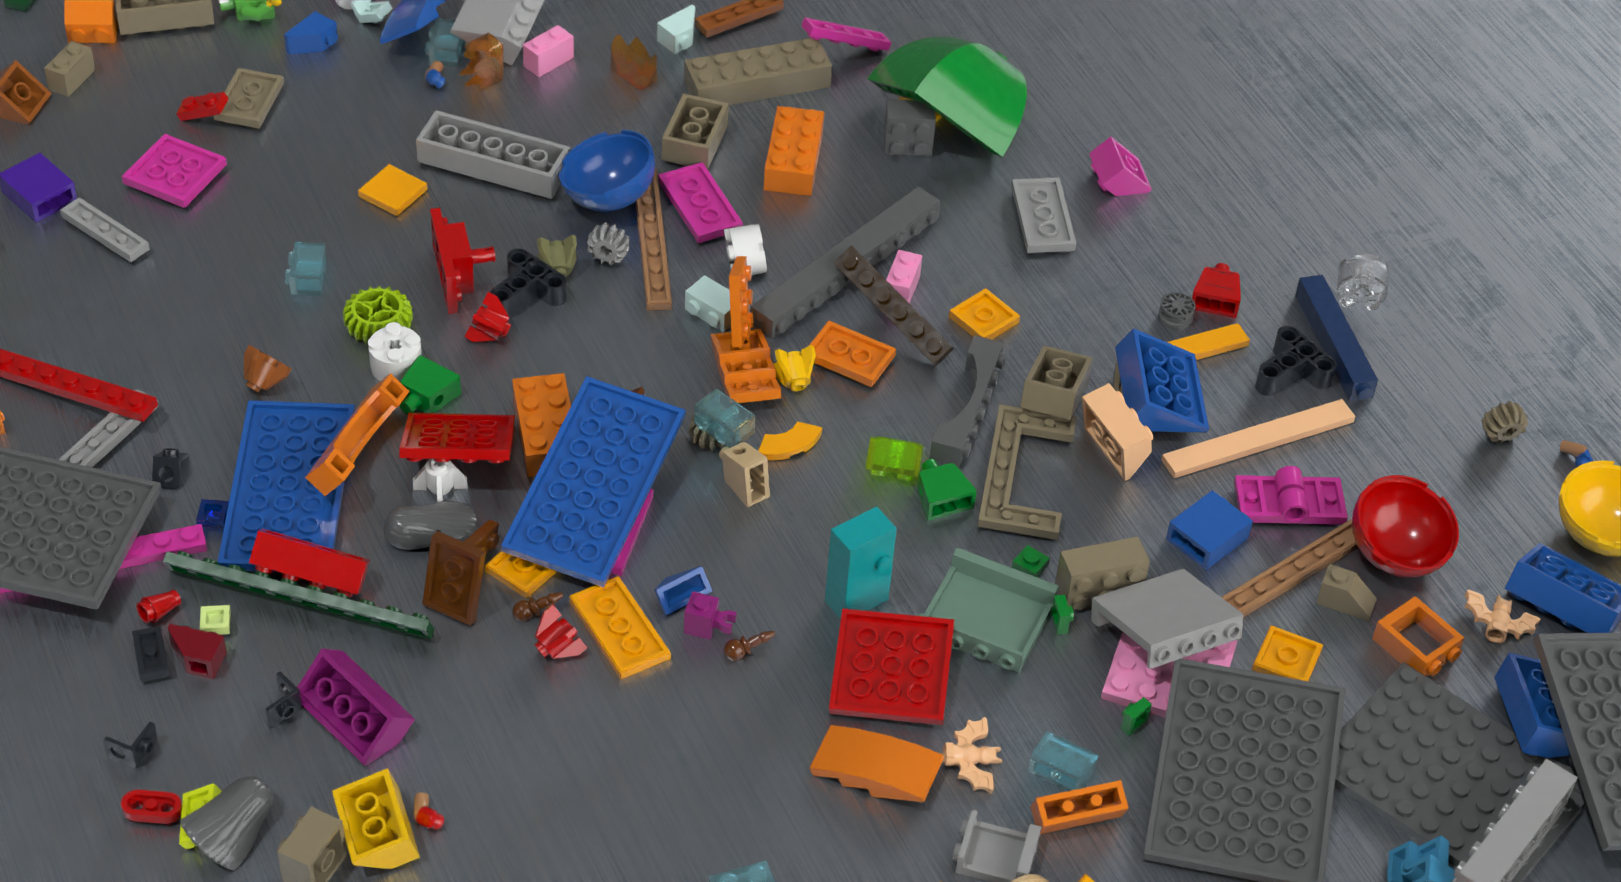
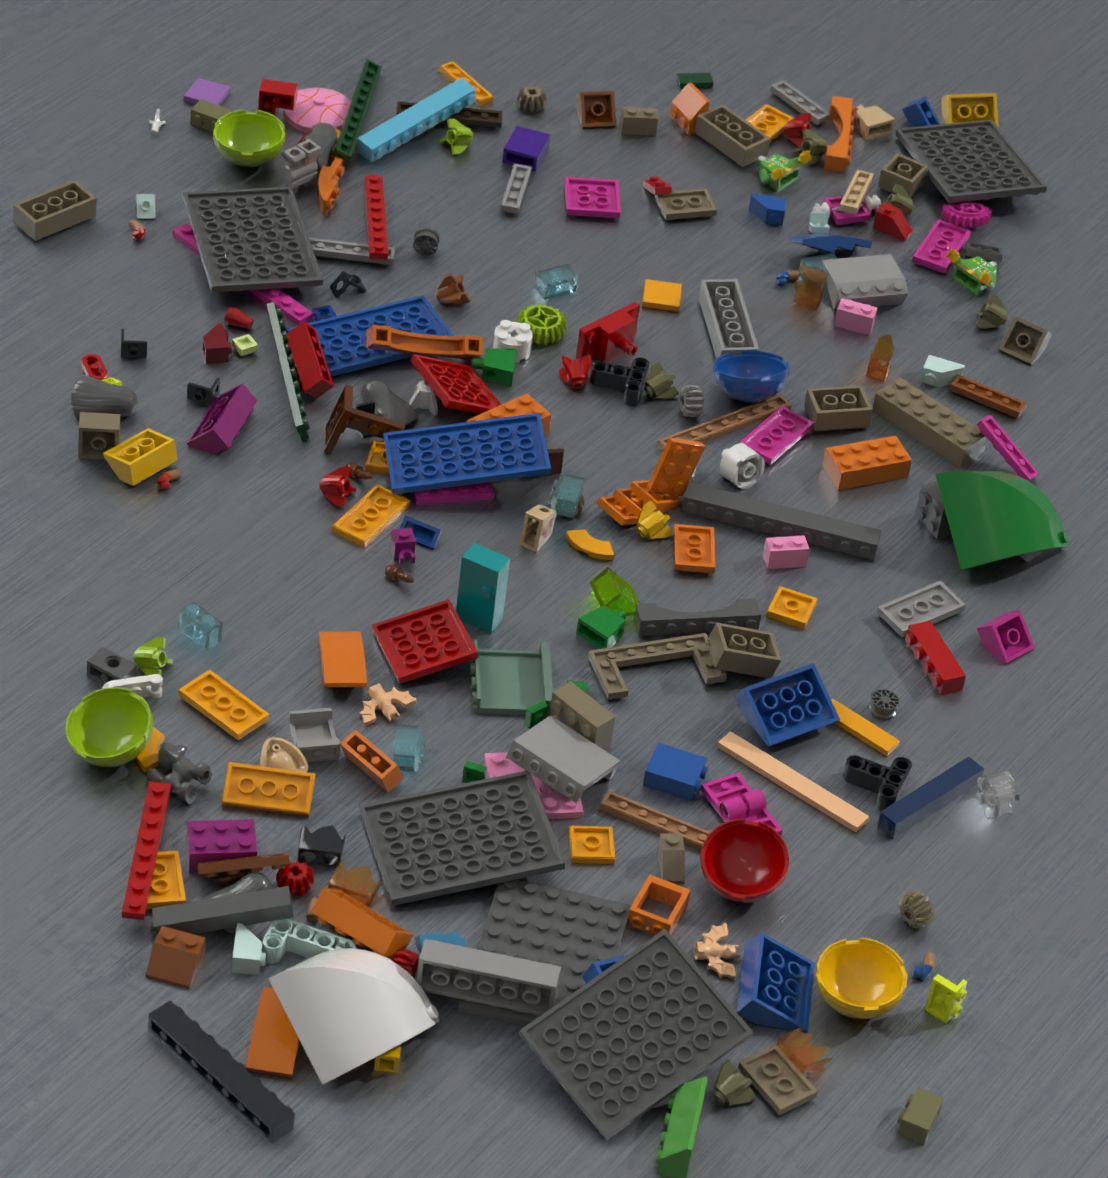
camera: 60 degrees right, 5 degrees down
black plate [132,626,170,682] -> none
dark brown plate [833,245,954,366] -> none
light nougat slope [1082,383,1153,481] -> none
red torso [1192,263,1241,319] -> none
none -> dark grey wheel [413,226,440,256]
none -> red brick [905,621,966,695]

